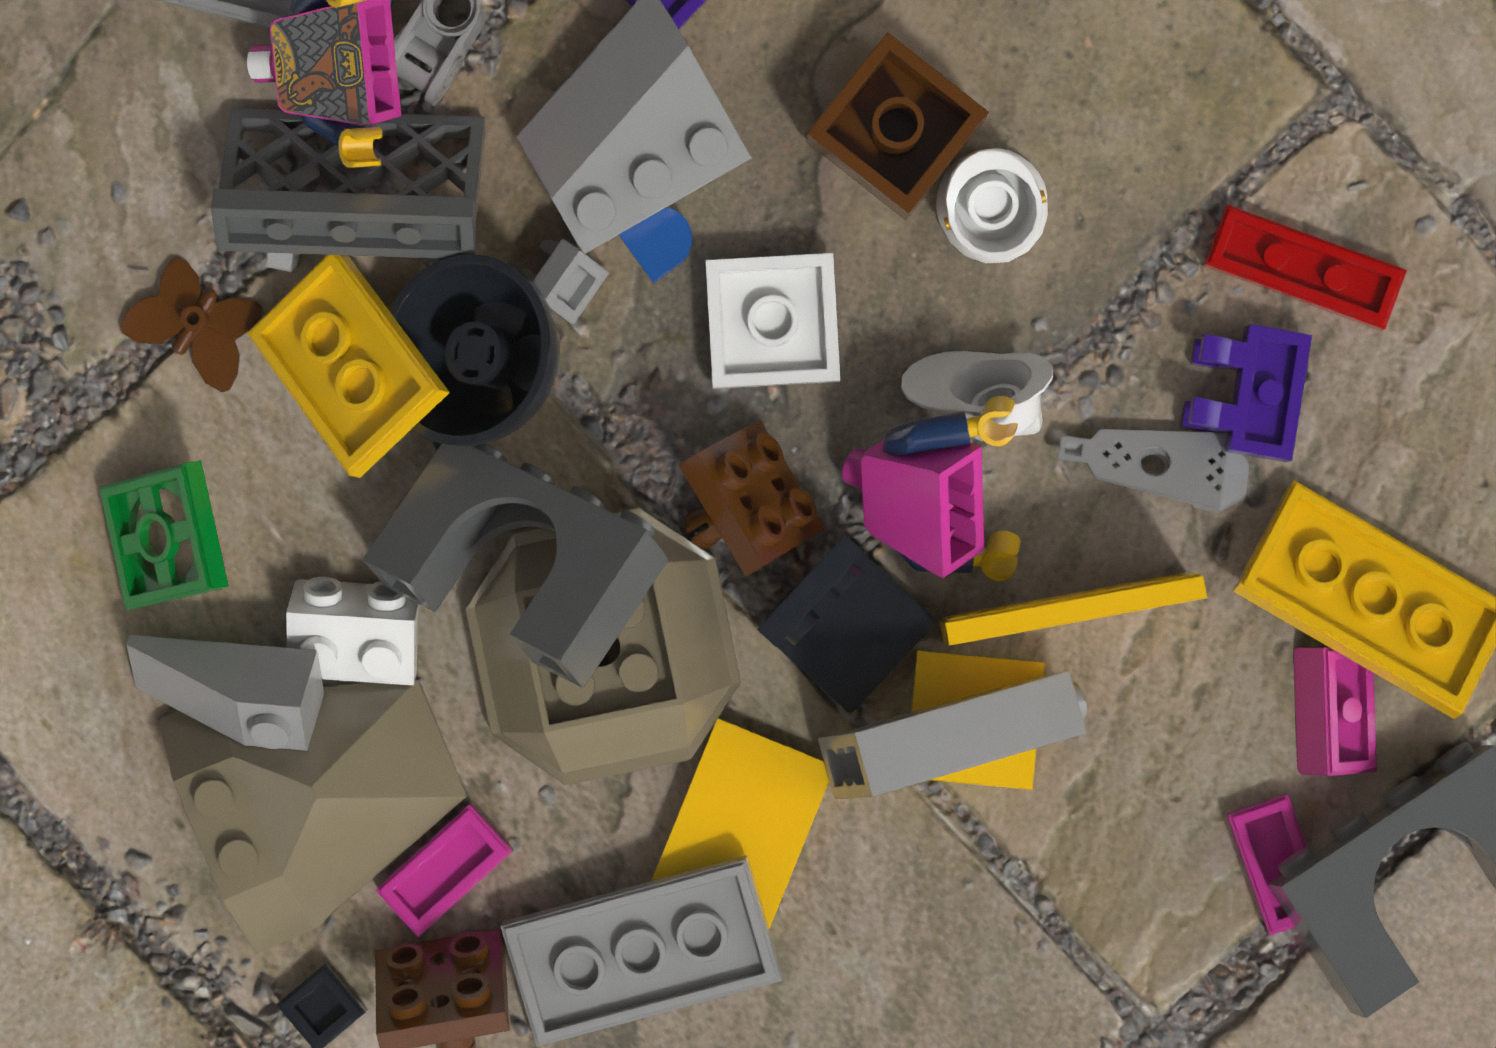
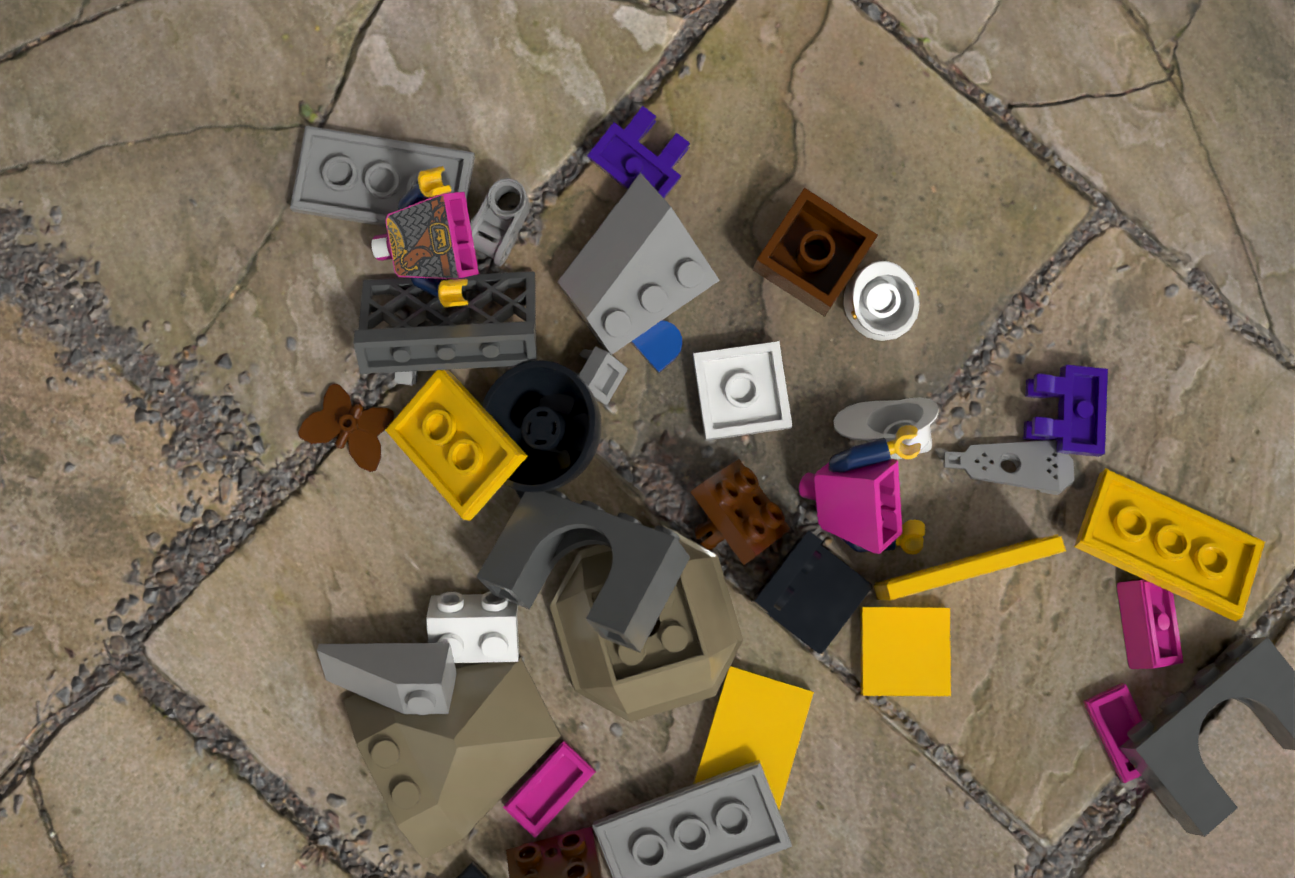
camera: 10 degrees left, 5 degrees down
green piece [99,460,229,611] -> none
light grey slope [818,671,1087,800] -> none
red tile [1203,205,1407,331] -> none

